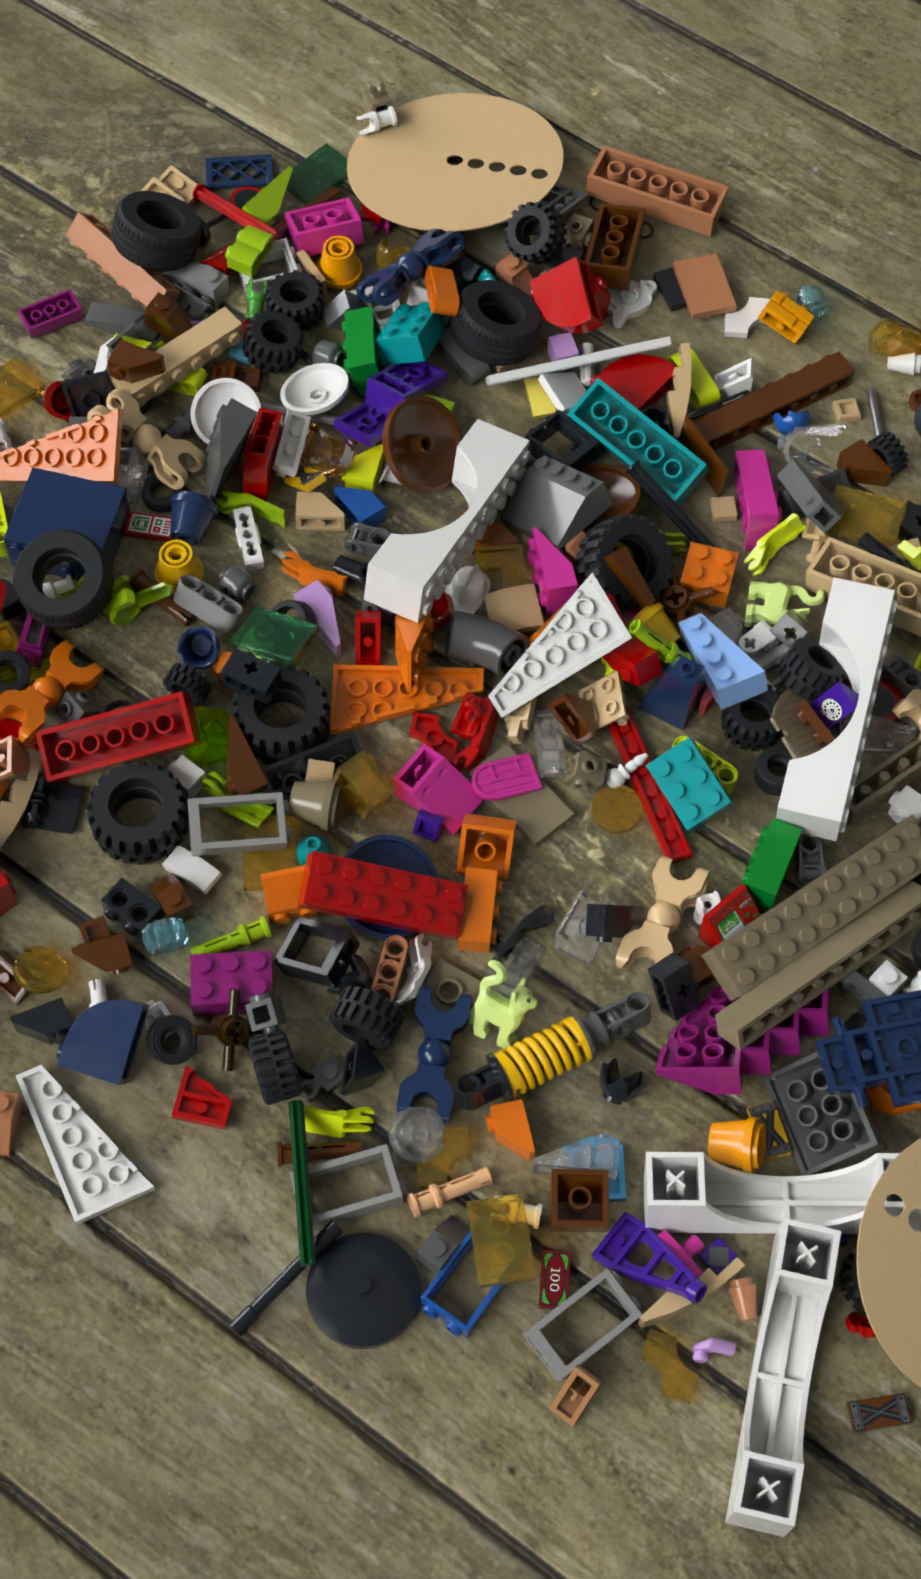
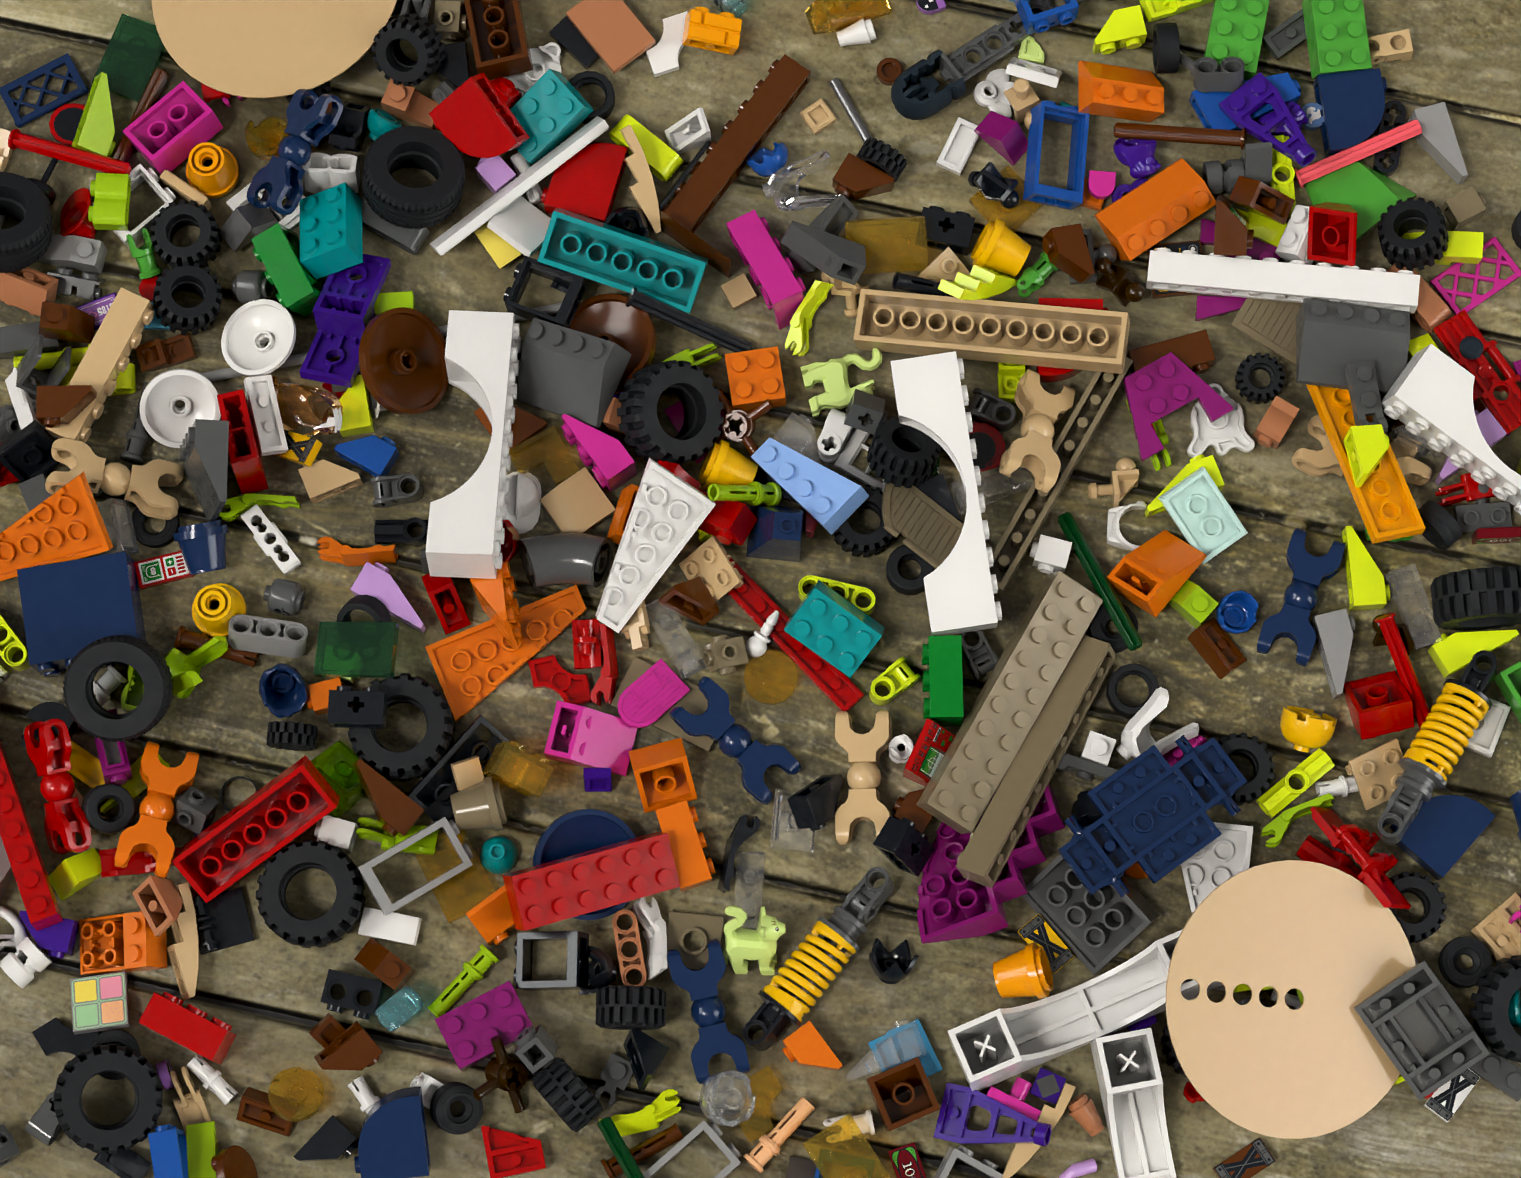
camera: 20 degrees left, 15 degrees up
orange beam [425,266,459,317] -> none
reddish brown piece [604,546,655,608] -> none
reddish brown plate [796,700,835,746] -> none
dark purple slope [809,681,859,729] -> none
none -> teal brick [510,69,594,164]
none -> black tyre [569,71,615,124]
none -> dark blue piece [669,676,801,805]
none -> neon yellow piece [869,656,921,706]

